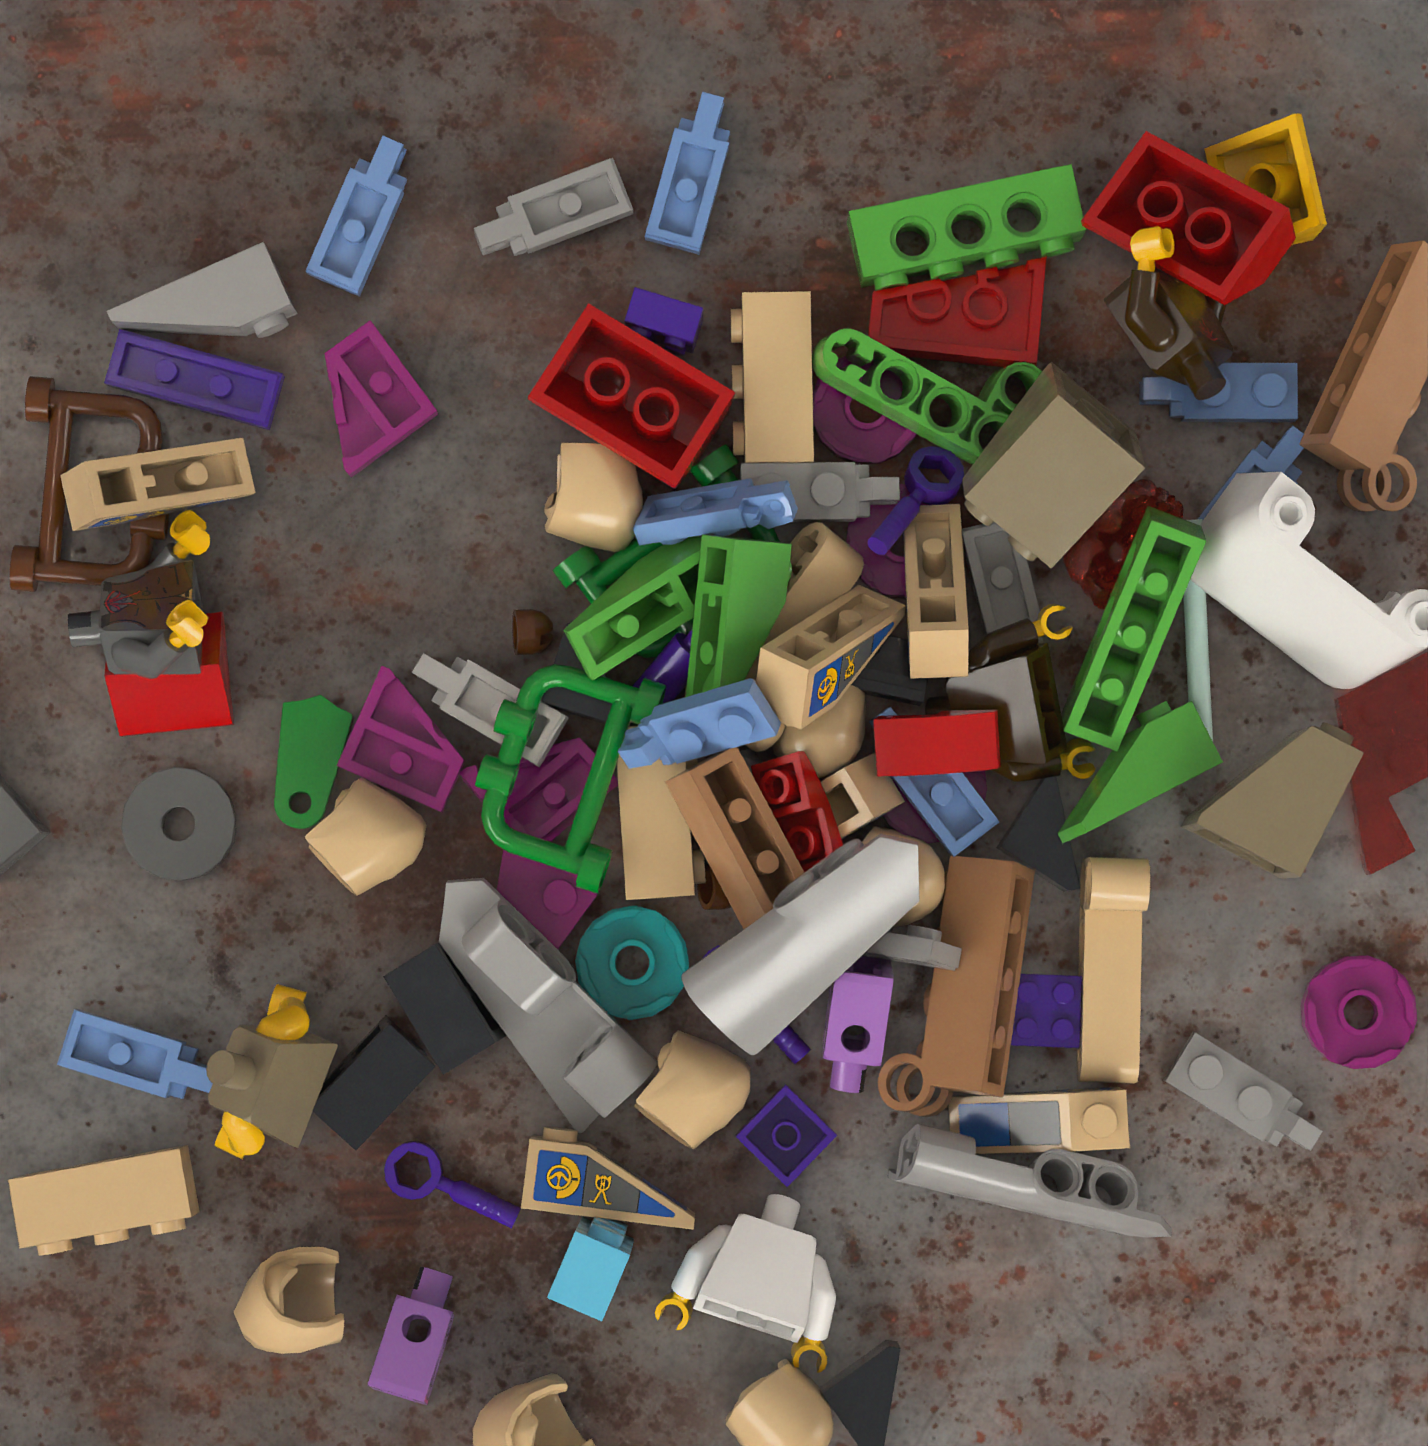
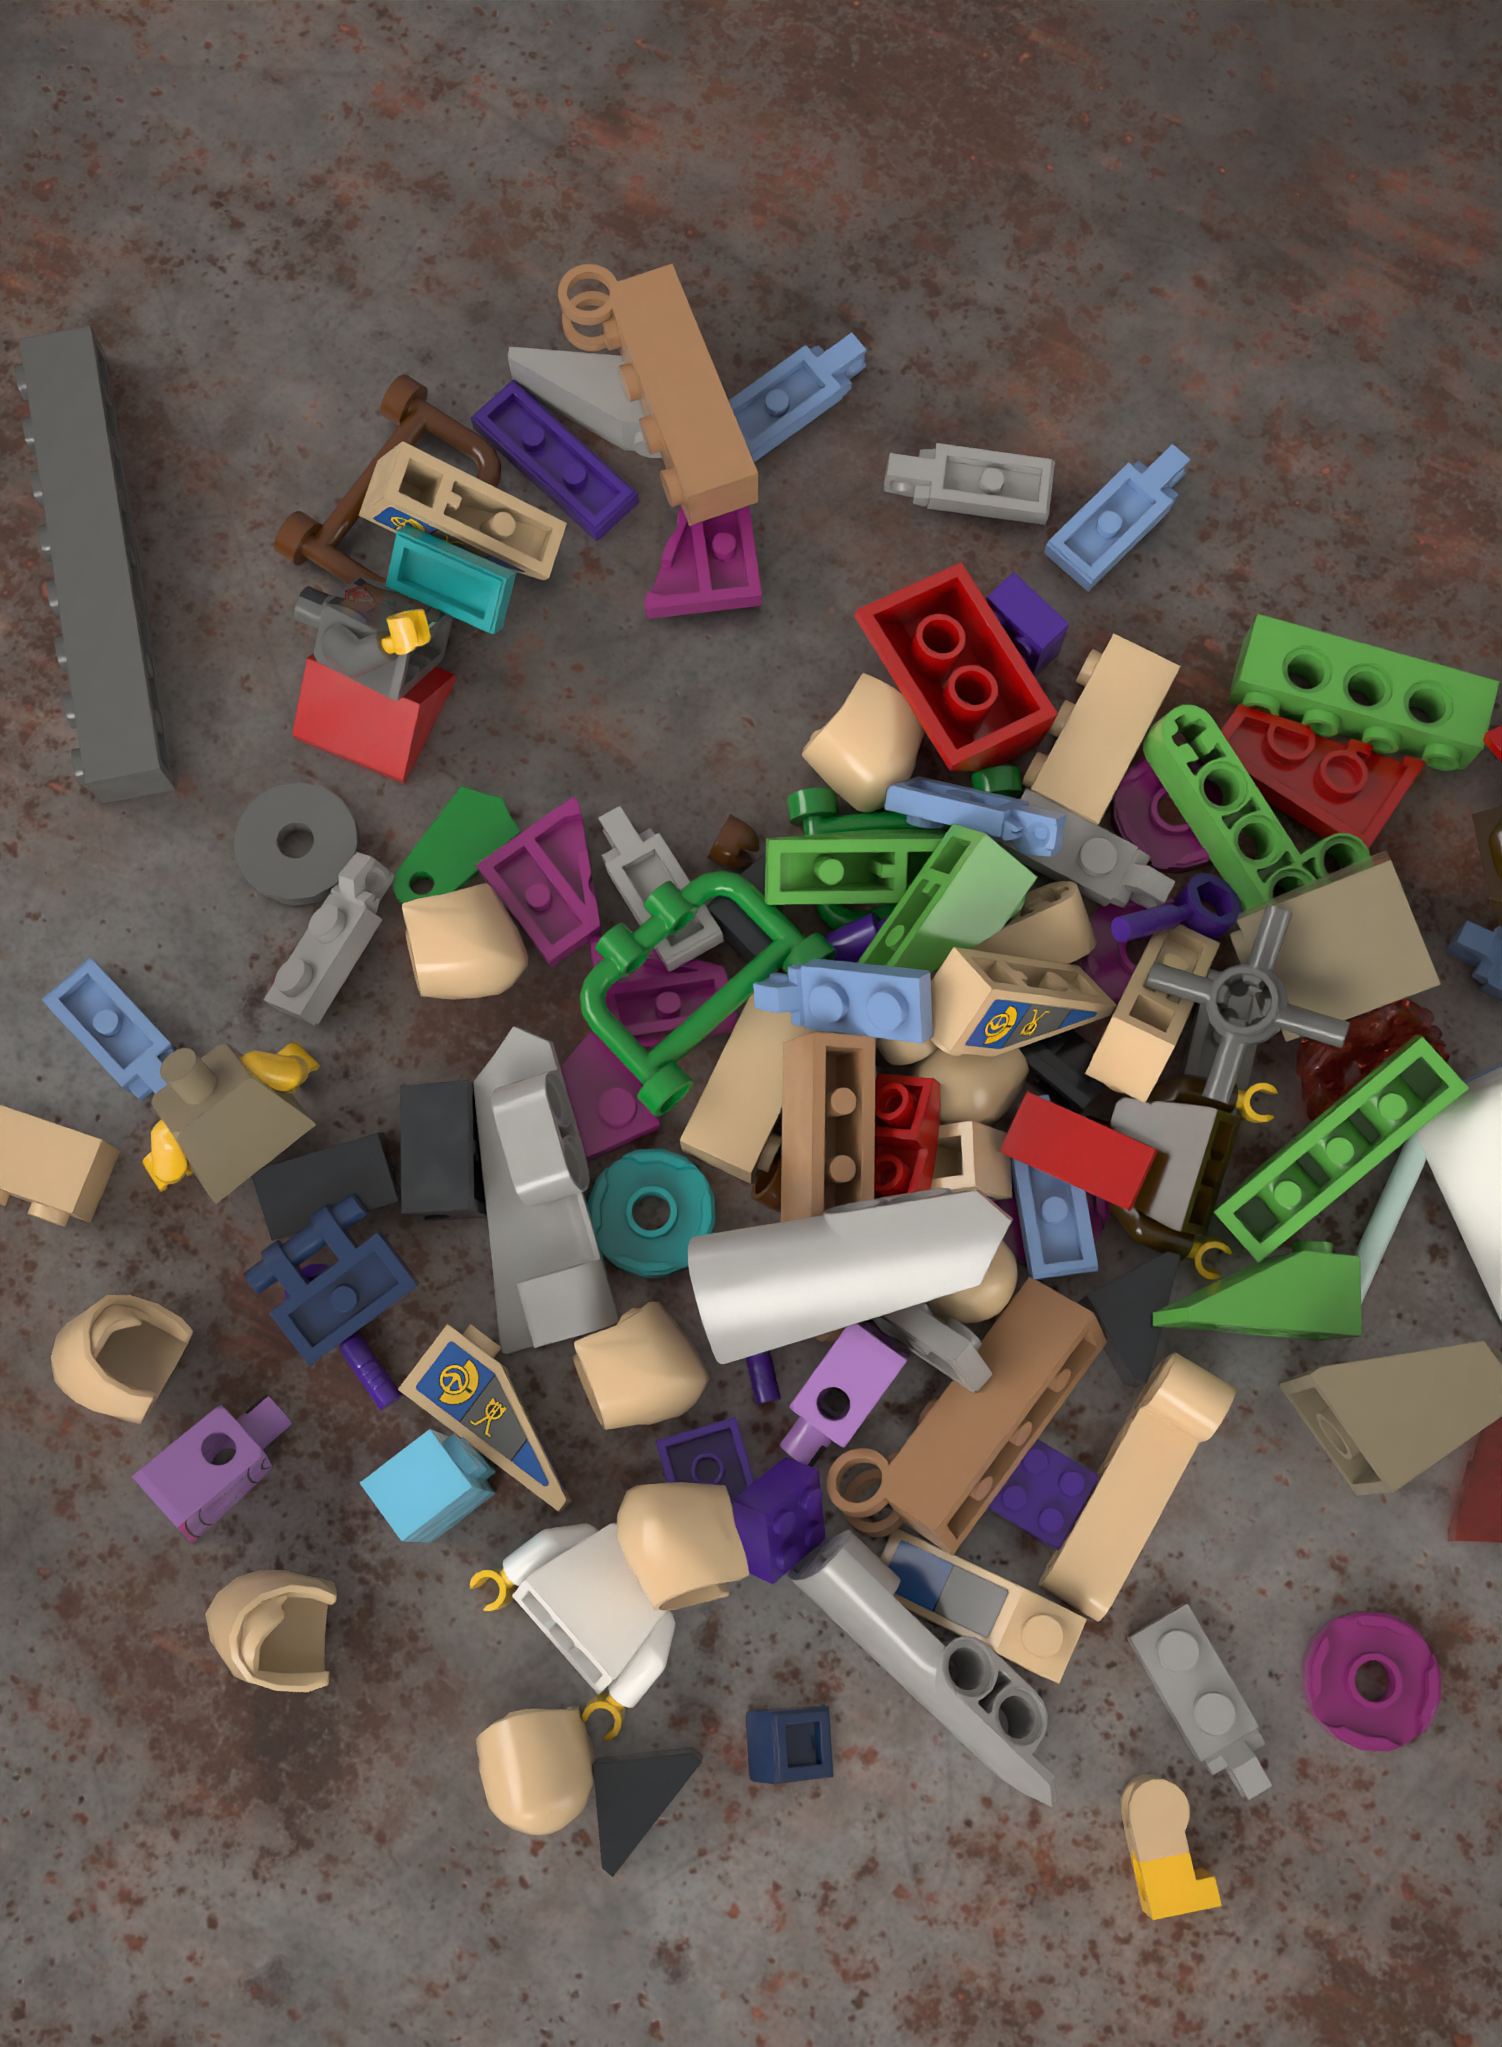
camera: 30 degrees right, 10 degrees down
none -> dark blue plate [243,1194,420,1366]
none -> light grey hinge [264,852,395,1026]
none -> teal tile [385,525,516,635]
none -> medium nougat hinge [558,264,758,526]
none -> tan piece [617,1482,749,1611]
none -> dark purple piece [732,1457,826,1584]
none -> dark blue slope [746,1706,833,1784]
none -> leg [1120,1774,1222,1920]
none -> dark grey bar [1147,905,1350,1104]

